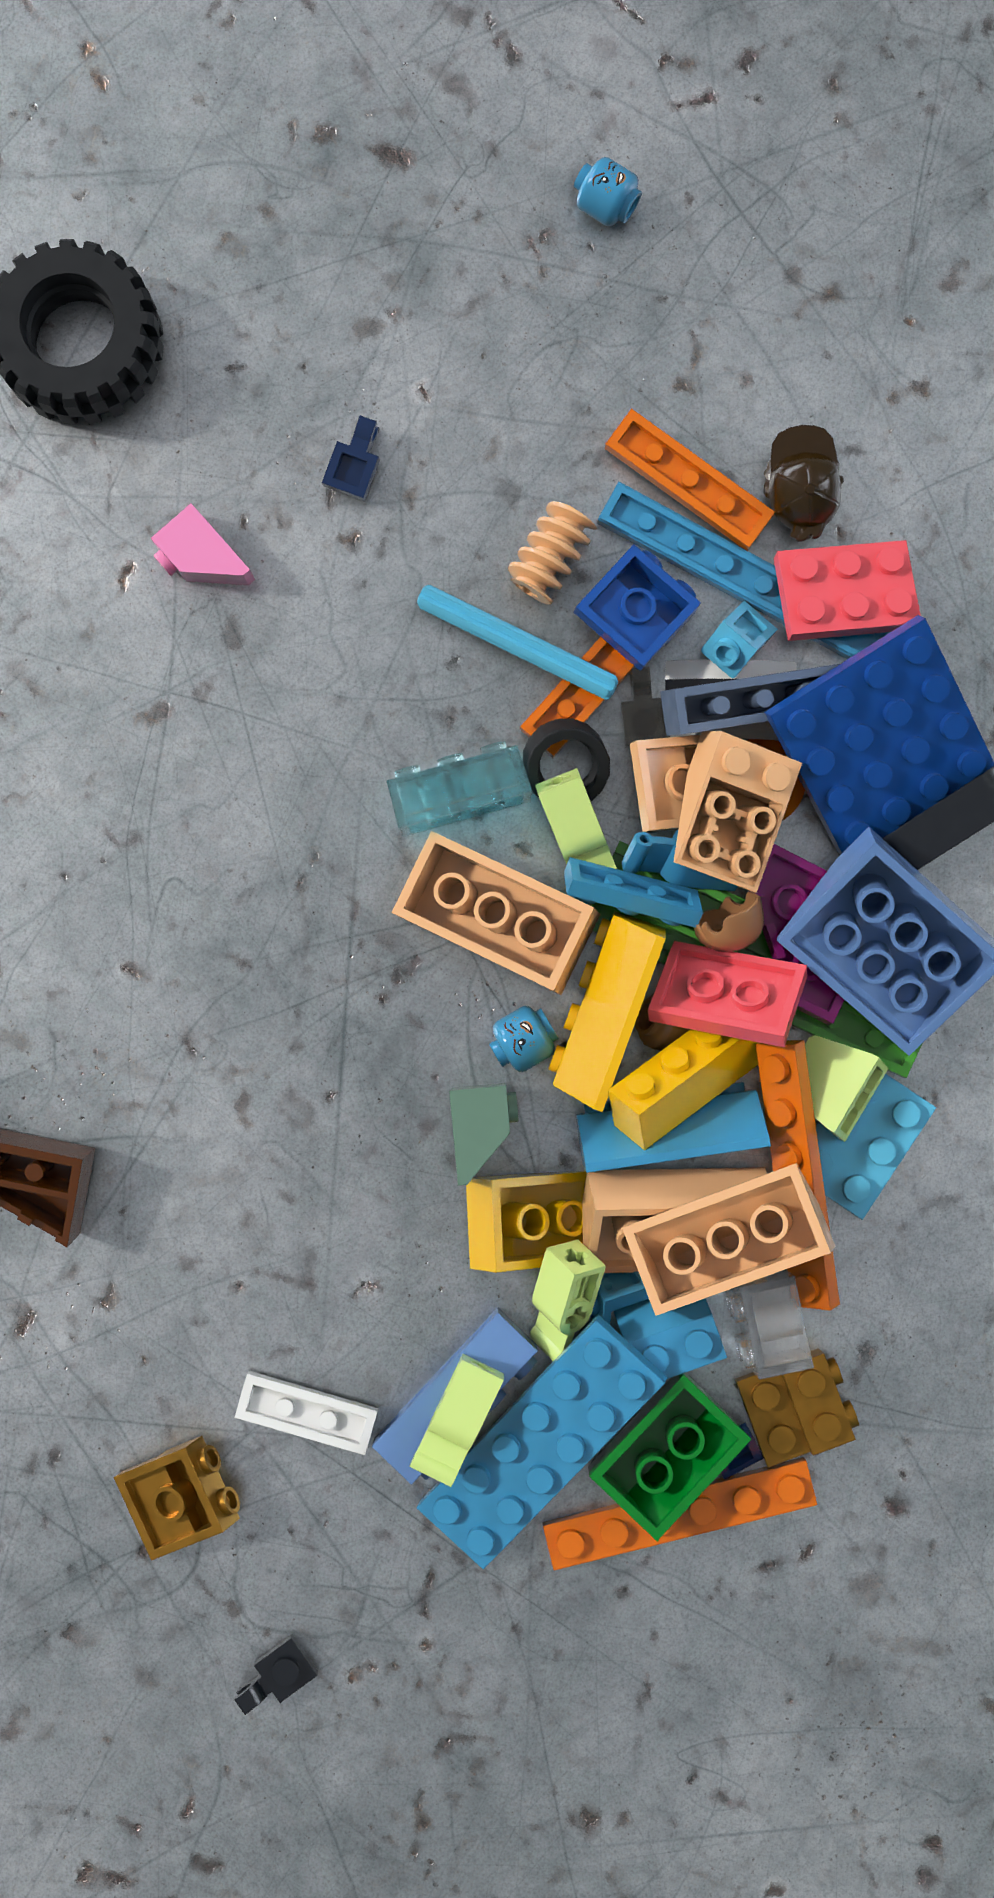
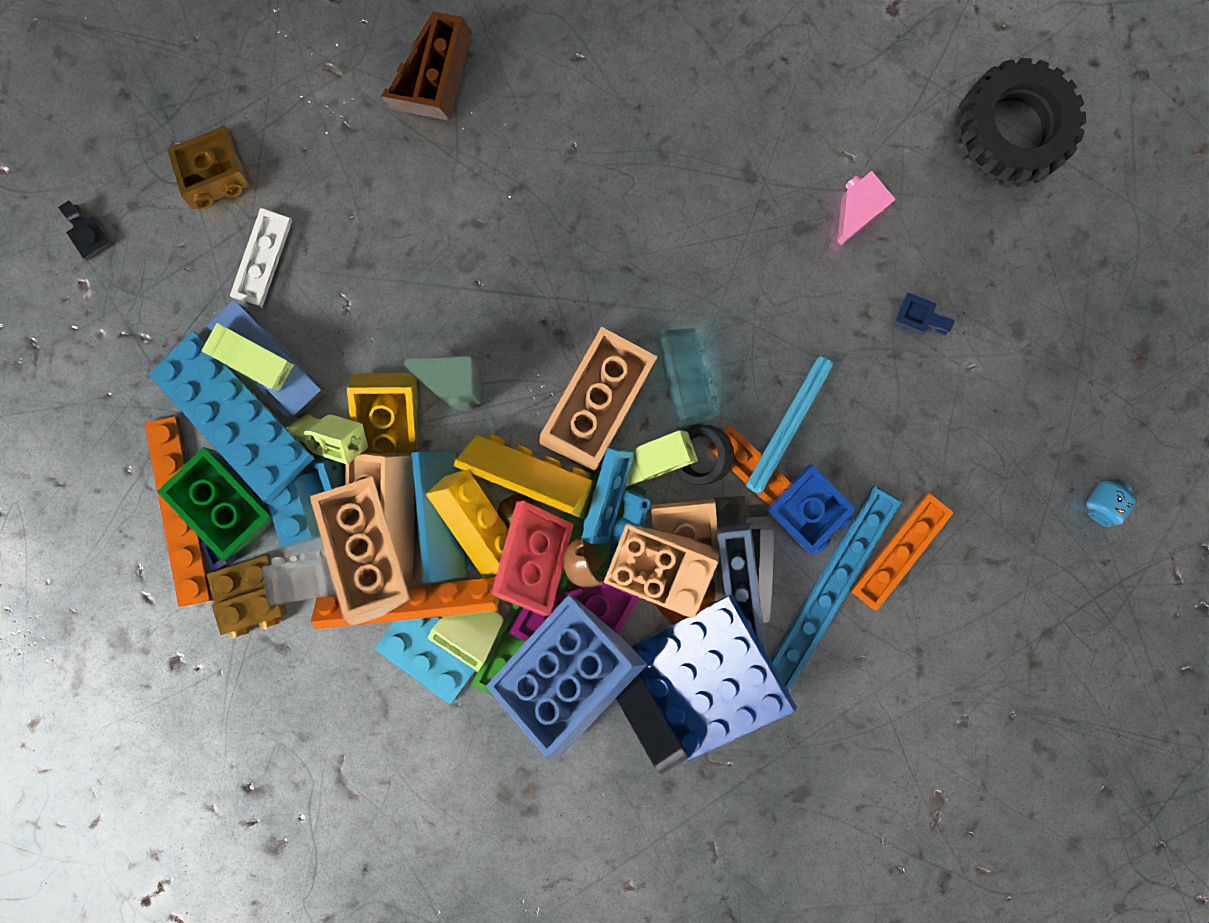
camera: 90 degrees right, 0 degrees up
dark azure head [489,1006,559,1072] -> none
light nougat piece [508,501,597,605] -> none
medium azure bracket [701,600,778,678] -> none
dark brown hair [763,425,844,542] -> none
coral plate [773,540,921,641] -> none

